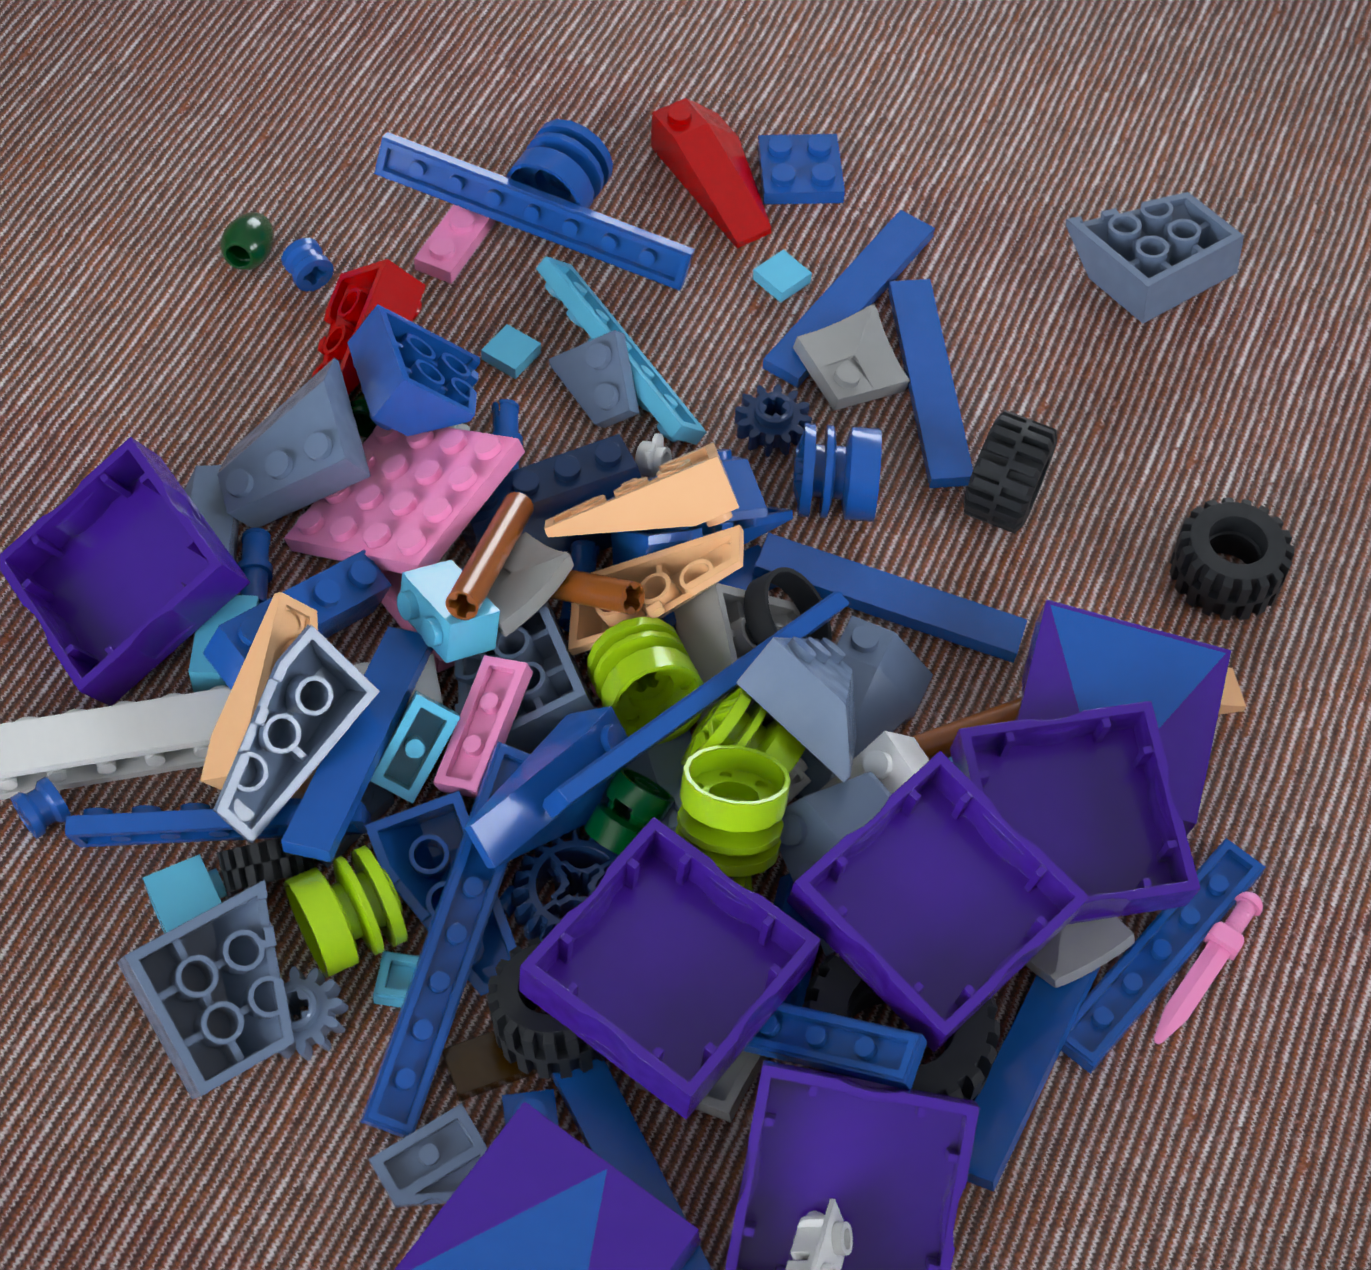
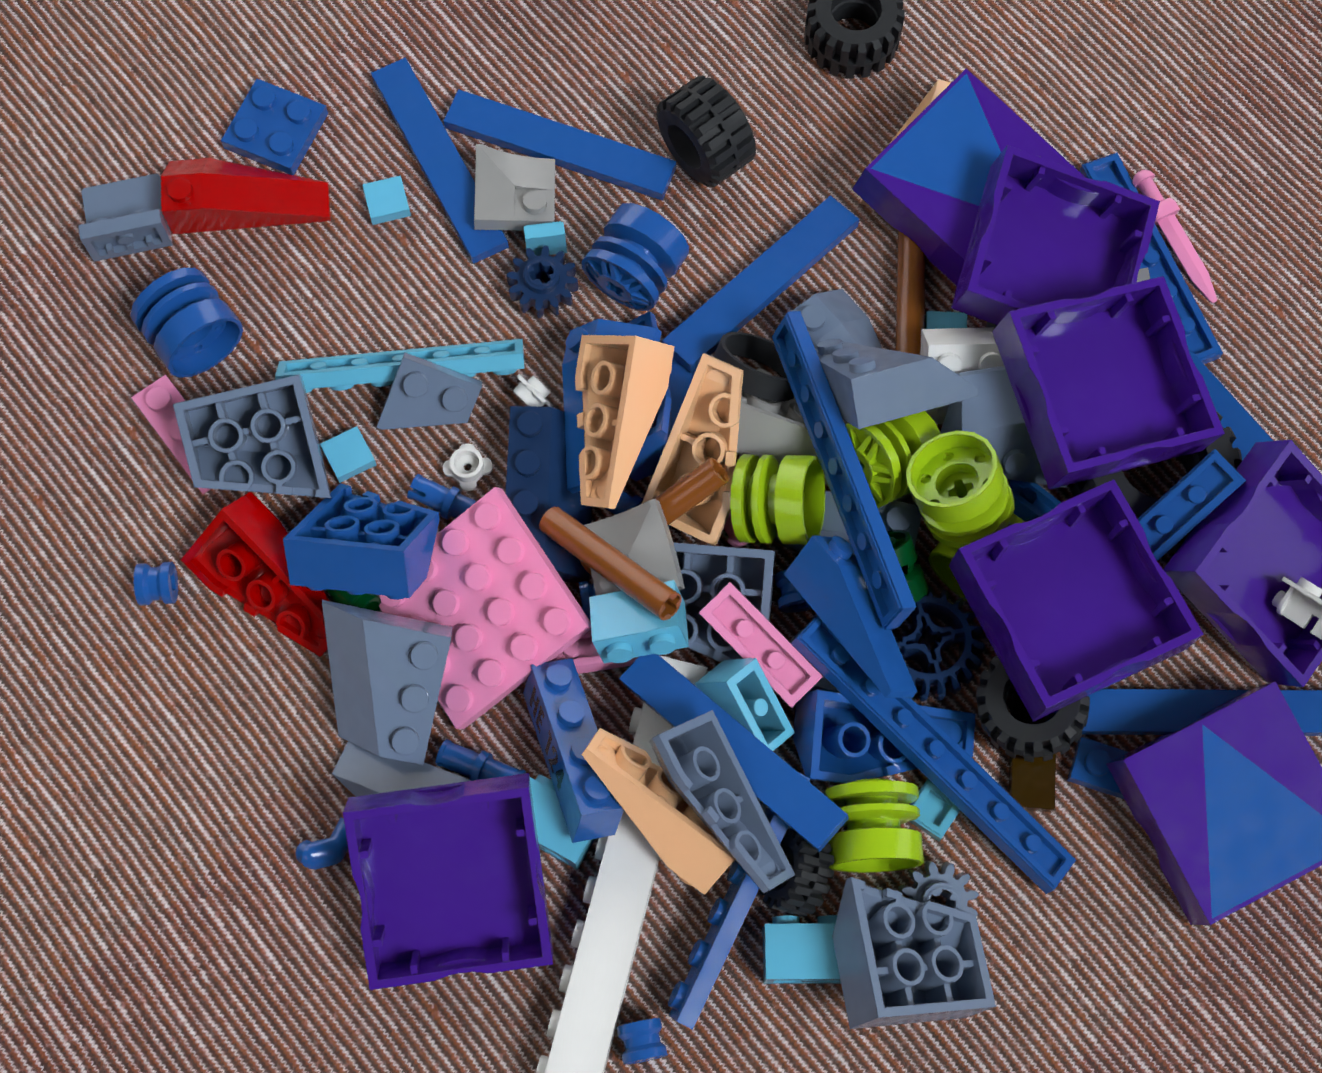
camera: 60 degrees left, 15 degrees up
dark green animal [220,212,274,270] -> none
sand blue wing [369,1103,488,1208] -> none
blue tile [374,132,695,291] -> none
none -> sand blue bracket [78,174,173,262]
none -> sand blue wedge [173,374,331,498]
none -> white plate [443,444,493,491]
none -> medium azure tile [524,221,567,256]

